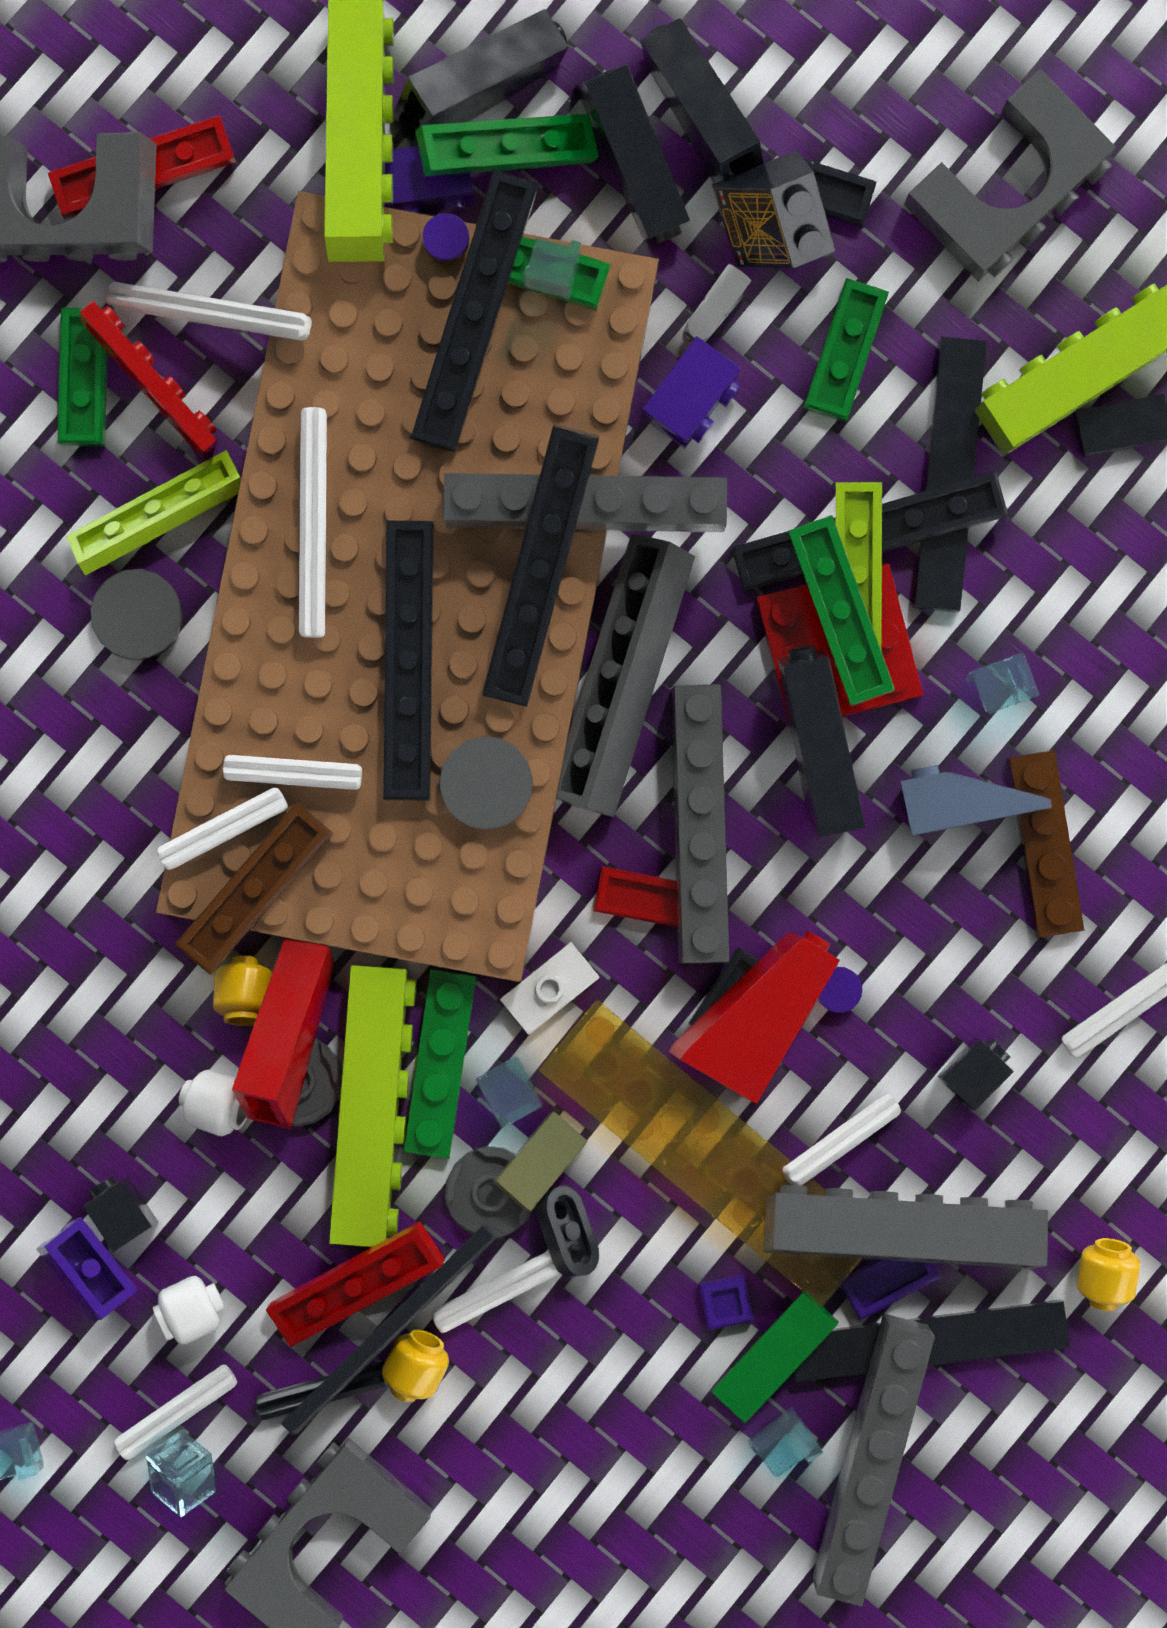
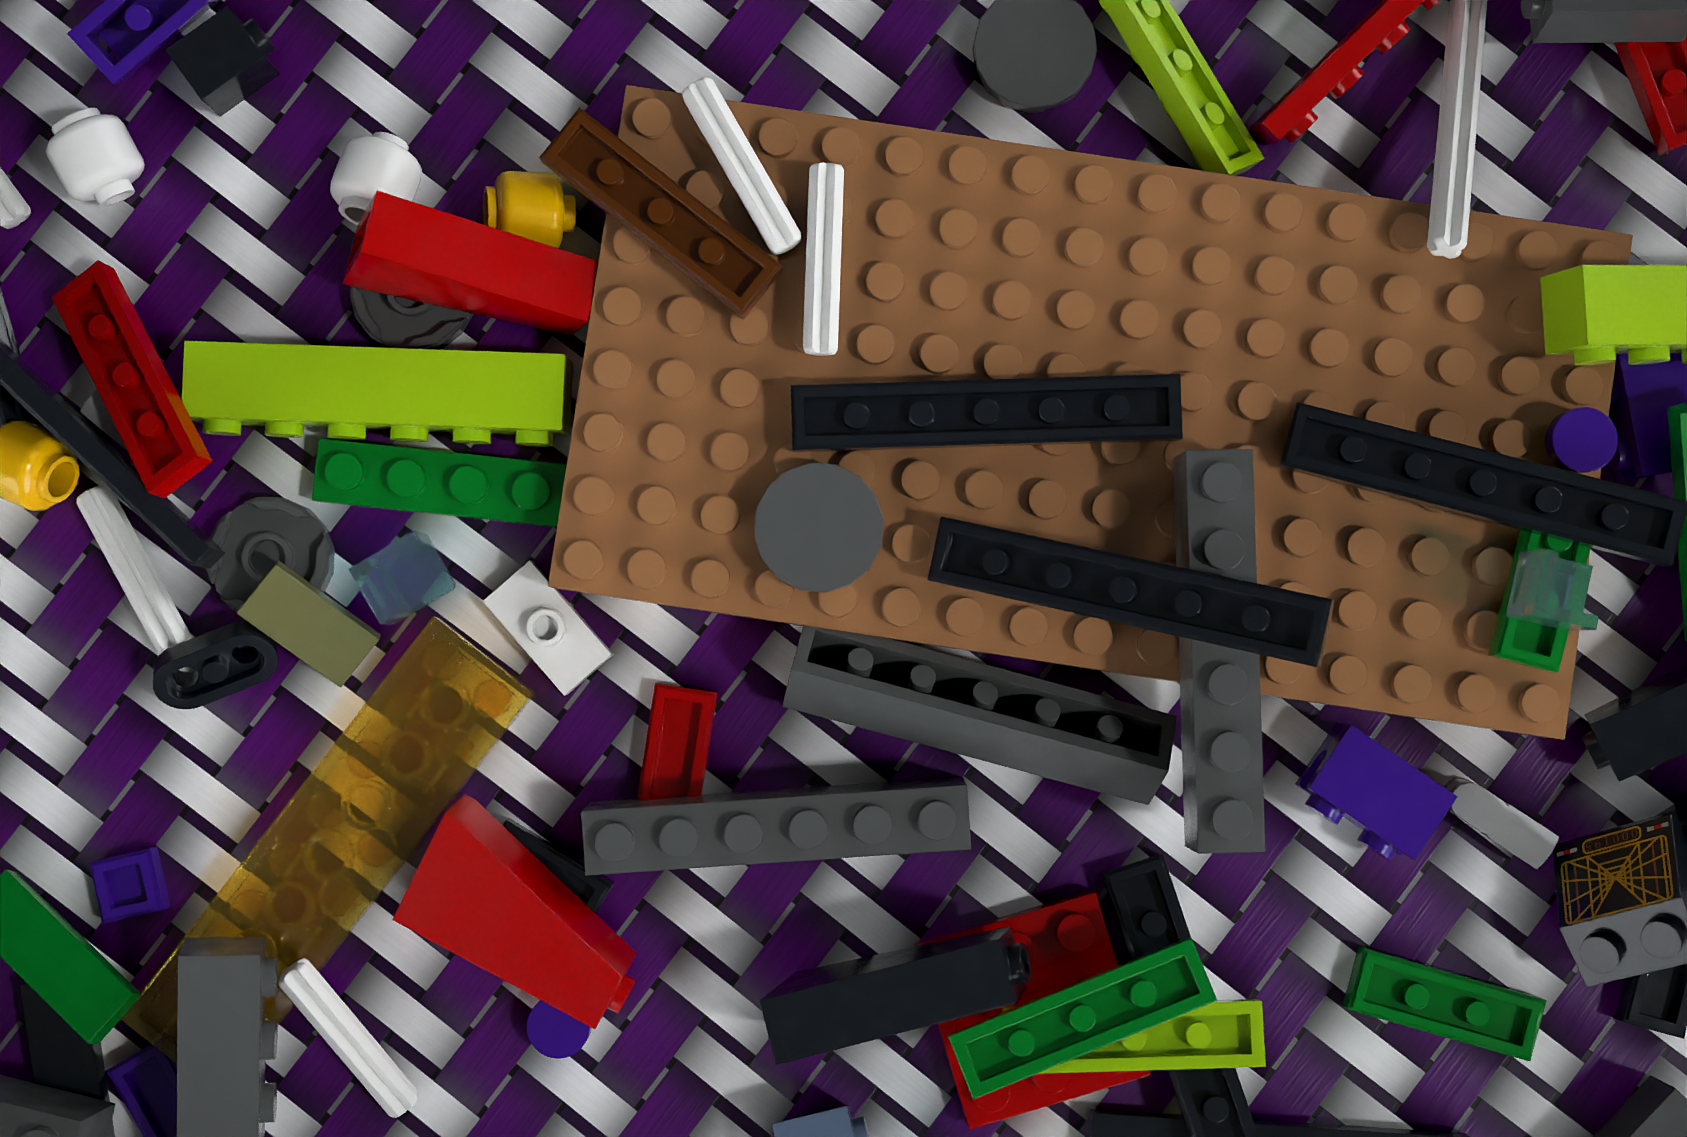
camera: 90 degrees right, 0 degrees up
white axle [299,407,327,638] -> none

